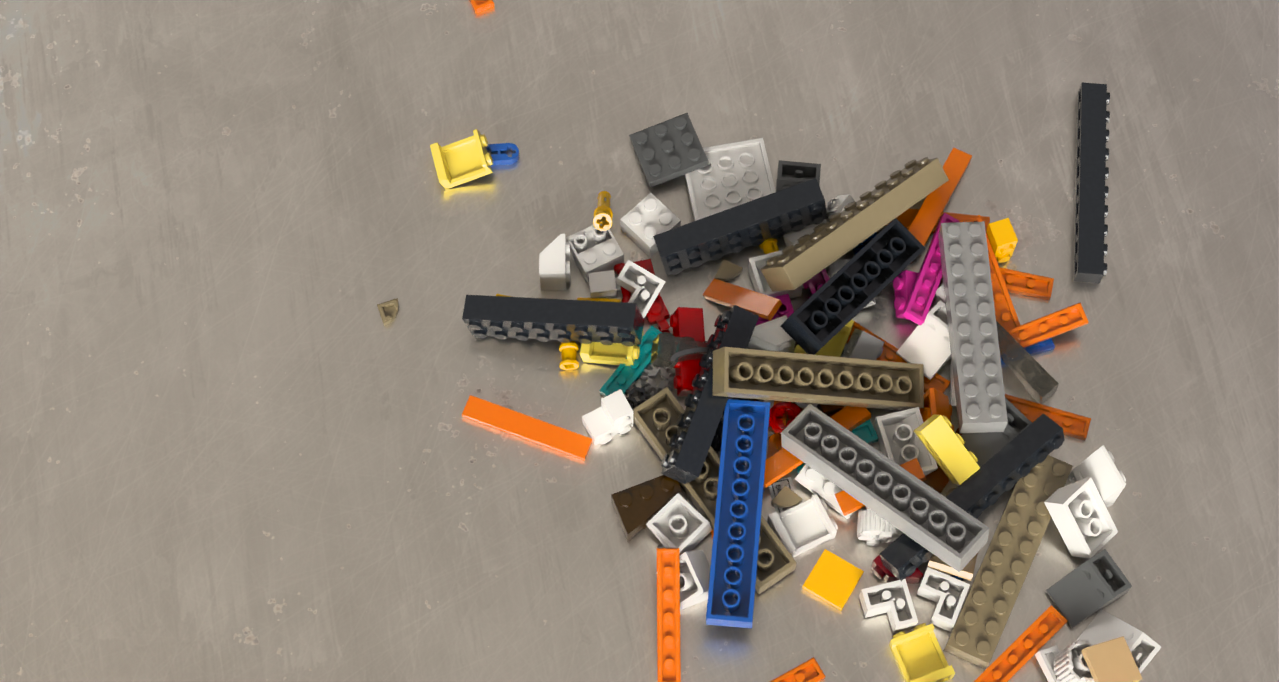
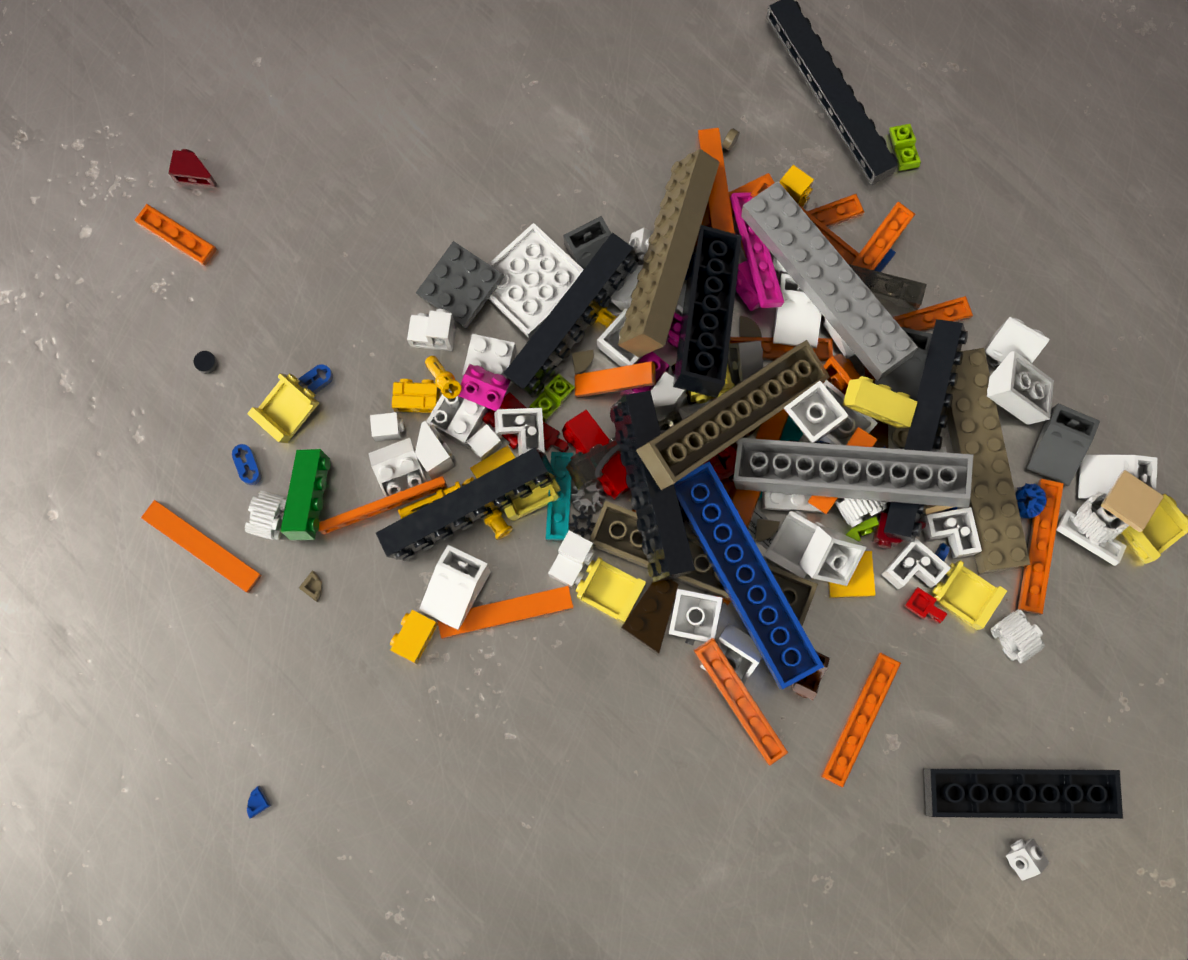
camera: 30 degrees left, 10 degrees up
none -> orange tile [141,500,262,593]
none -> black tile [193,351,217,373]
none -> blue beam [232,444,262,485]
none -> white brick [245,490,287,540]
none -> blue tile [247,786,271,819]
none -> green brick [280,449,331,540]
none -> orange tile [318,476,448,535]
none -> white slope [368,438,427,497]
none -> white brick [370,412,405,442]
none -> yellow brick [390,610,438,664]
none -> yellow brick [392,379,440,413]
none -> white brick [407,309,456,351]
none -> white slope [419,545,491,630]
none -> dark pink brick [458,364,511,411]
none -> lime slope [529,374,575,422]
none -> light yellow panel [576,557,646,624]
none -> dark tan tile [722,128,740,151]
none -> dark tan tile [739,316,762,337]
none -> white slope [784,381,849,443]
none -> reddish brown brick [791,651,830,700]
none -> white slope [799,526,867,586]
none -> lime slope [846,516,879,542]
none -> lime slope [889,124,921,171]
none -> red plate [904,587,947,624]
none -> blue tile [935,543,950,561]
none -> blue gear [1015,483,1047,519]

